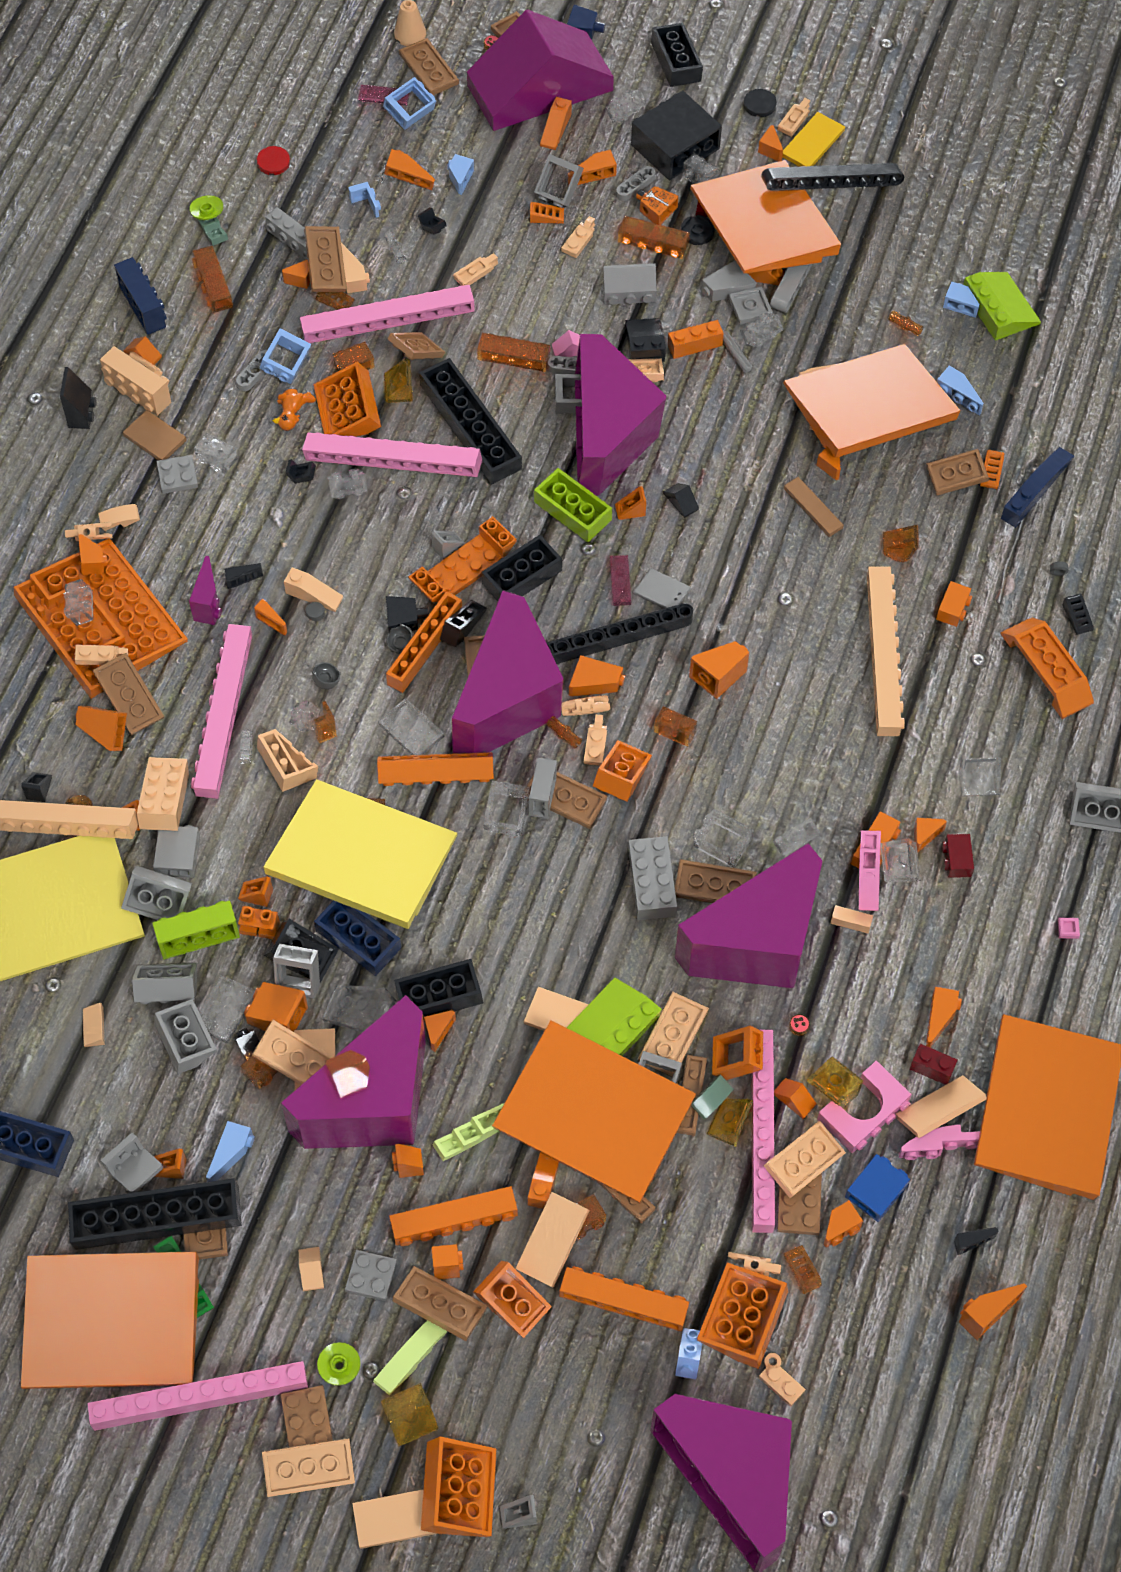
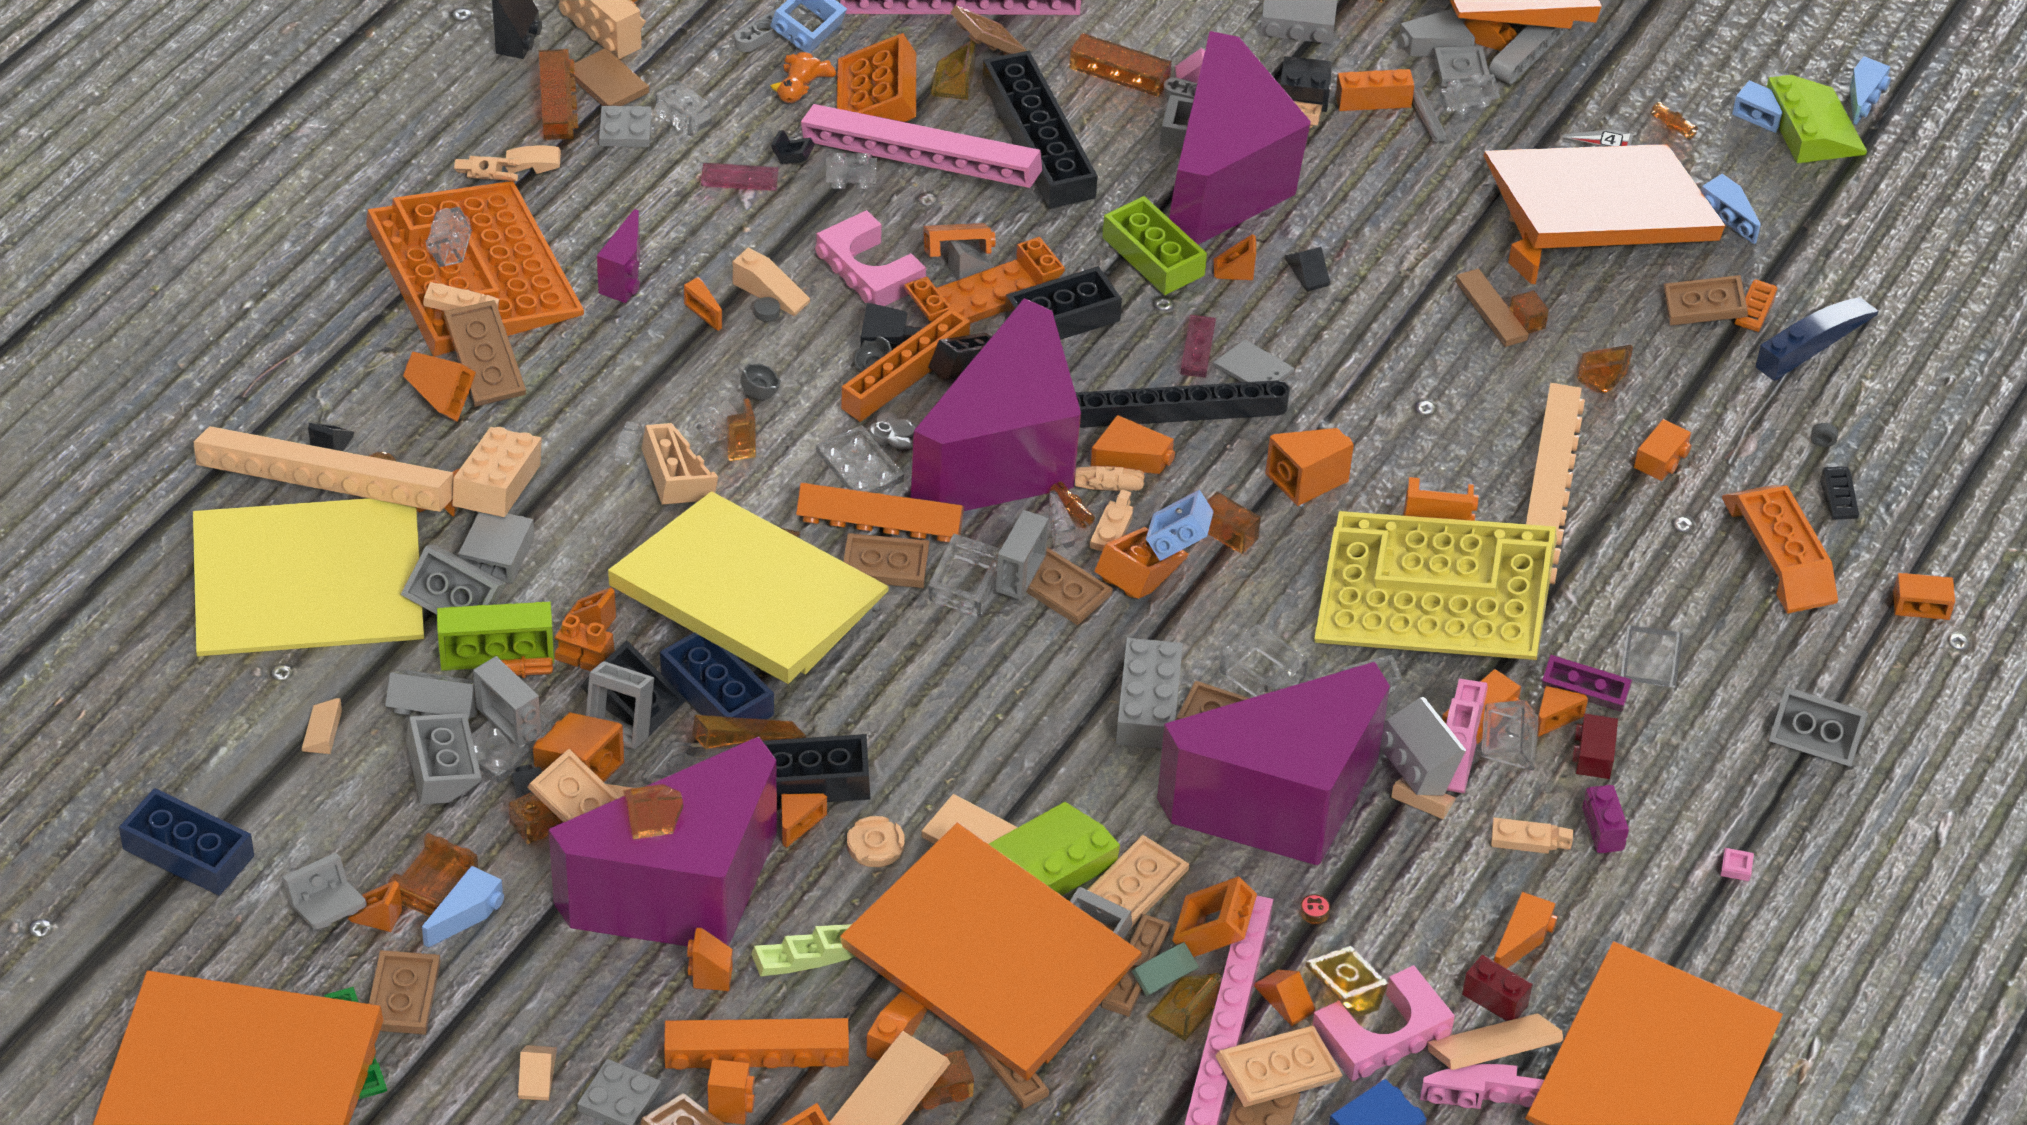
camera: 10 degrees right, 15 degrees down
black brick [68,1178,242,1250] -> none
orange slope [78,534,107,575] -> none
bright pink brick [191,624,252,799] -> none
black slope [225,563,263,589] -> none
clear orange brick [333,342,375,371] -> none
none -> clear orange panel [388,833,478,917]
none -> light grey window [473,656,541,748]
none -> orange axle [501,656,553,678]
none -> clear orange brick [539,49,578,140]
none -> clear orange slope [692,715,806,749]
none -> clear pink tile [701,163,779,191]
none -> bright pink arch [815,210,926,306]
none -> medium nougat plate [843,533,929,588]
none -> light nougat tile [847,816,904,867]
none -> light grey plate [869,413,917,449]
none -> orange panel [923,223,996,257]
none -> clear slope [1048,490,1076,551]
none -> light blue window [1146,489,1214,561]
none -> light yellow slope [1315,511,1557,660]
none -> light grey slope [1380,698,1466,795]
none -> orange panel [1403,477,1478,521]
none -> light nougat hinge [1491,817,1573,854]
none -> clear orange brick [1510,290,1549,334]
none -> magenta brick [1542,654,1632,712]
none -> sticker [1563,129,1634,147]
none -> magenta brick [1582,785,1629,853]
none -> light blue slope [1850,56,1891,125]

